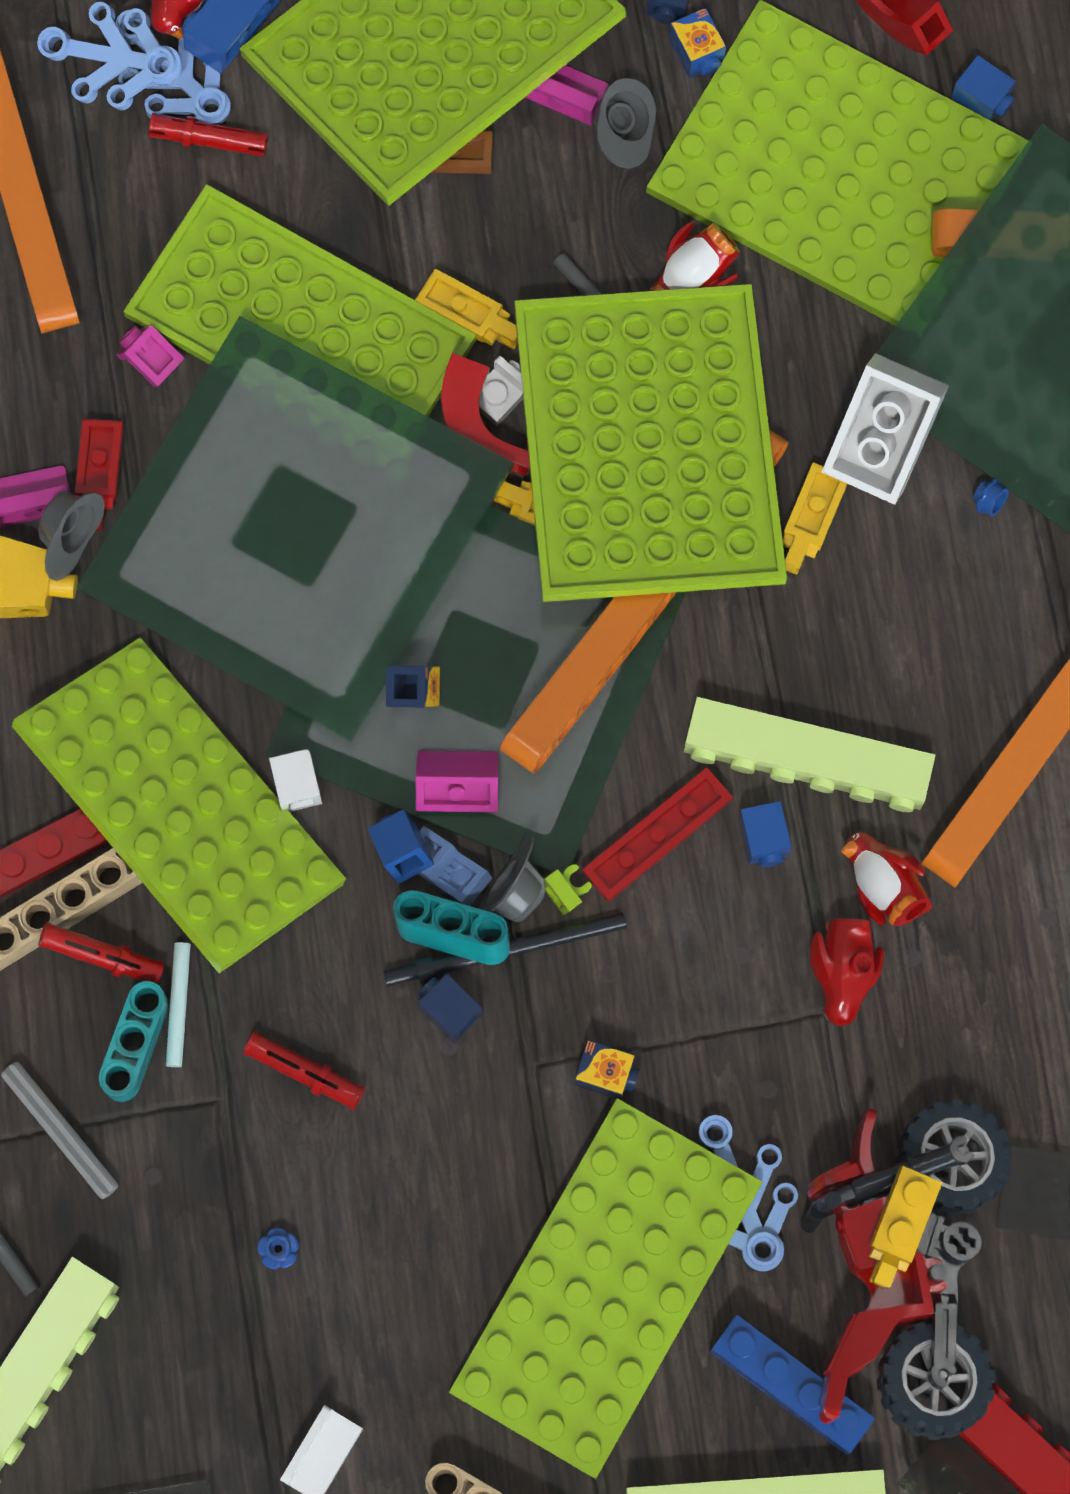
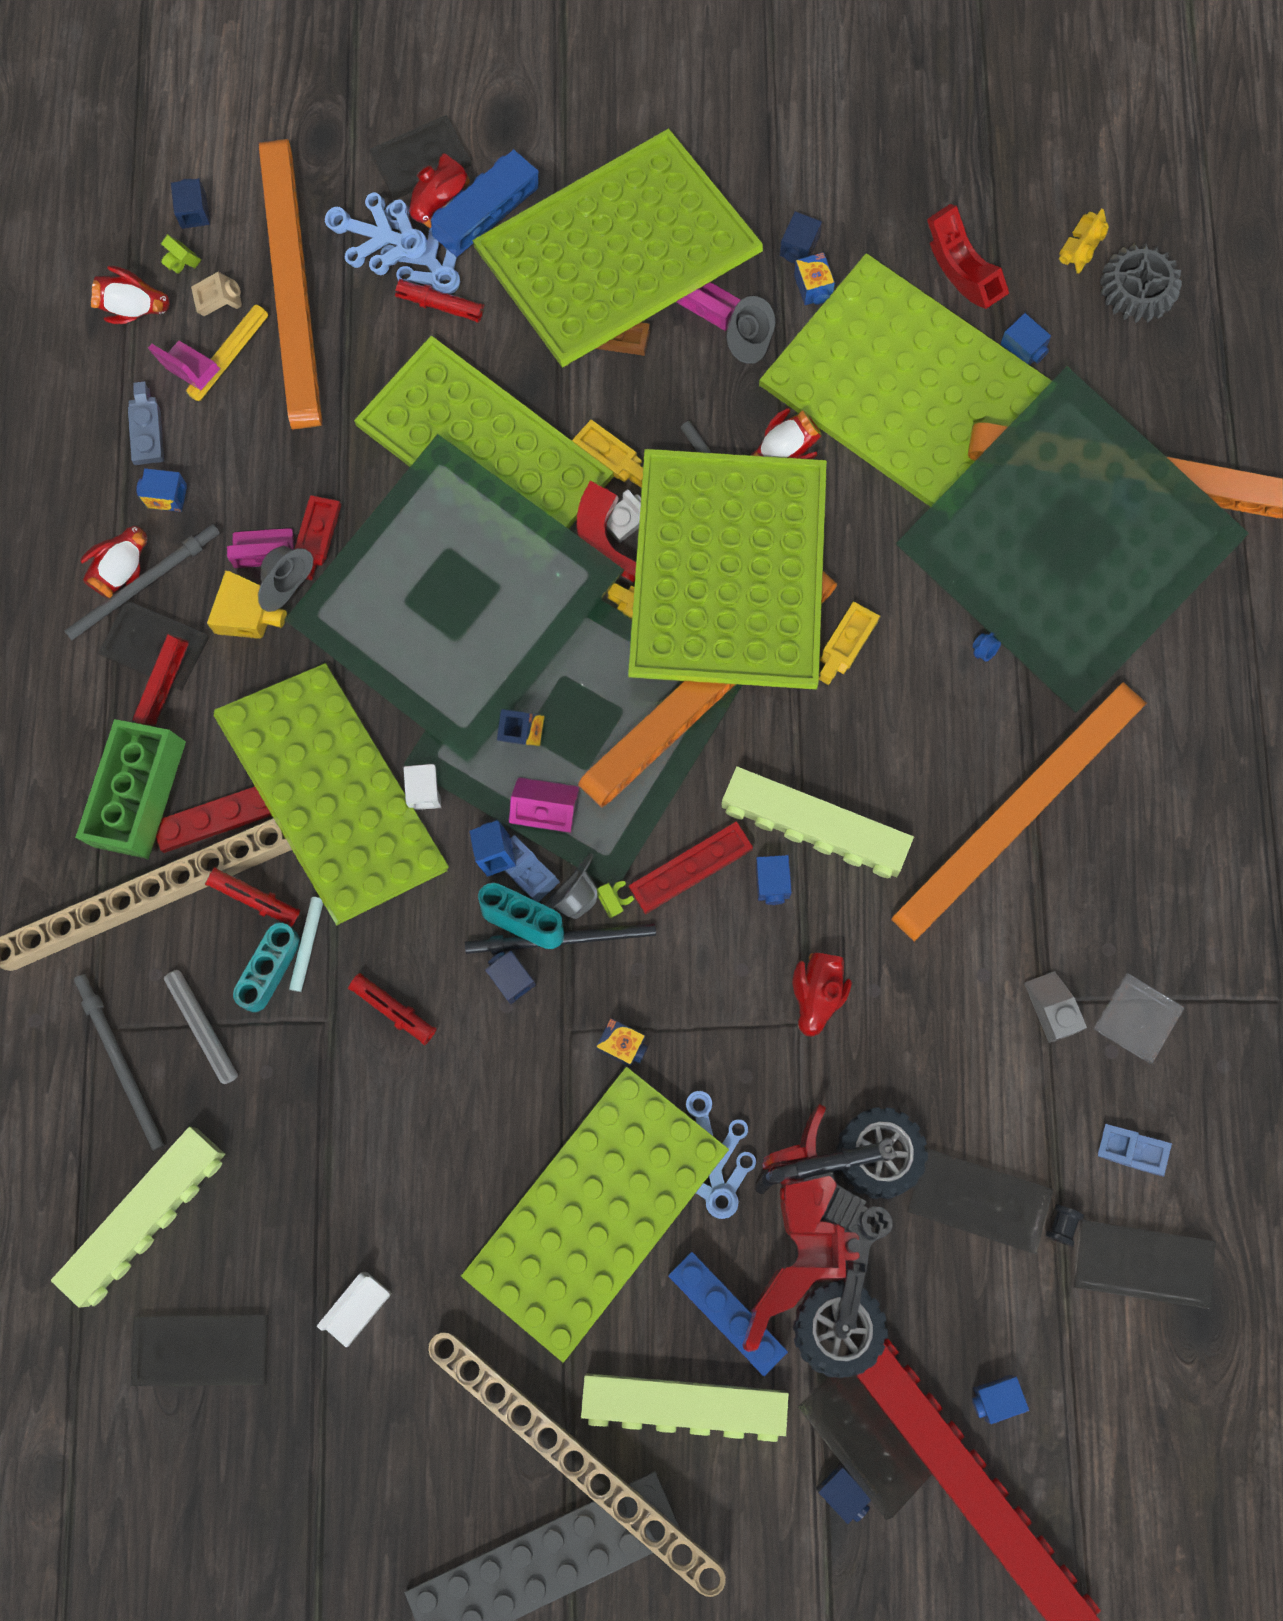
camera: 15 degrees right, 0 degrees up
dark pink bracket [116,325,184,387] -> none
blue plate [257,1228,299,1270] -> none
white brick [822,353,949,504] -> none
animal [840,831,933,926] -> none
yellow hinge [869,1166,942,1288] -> none

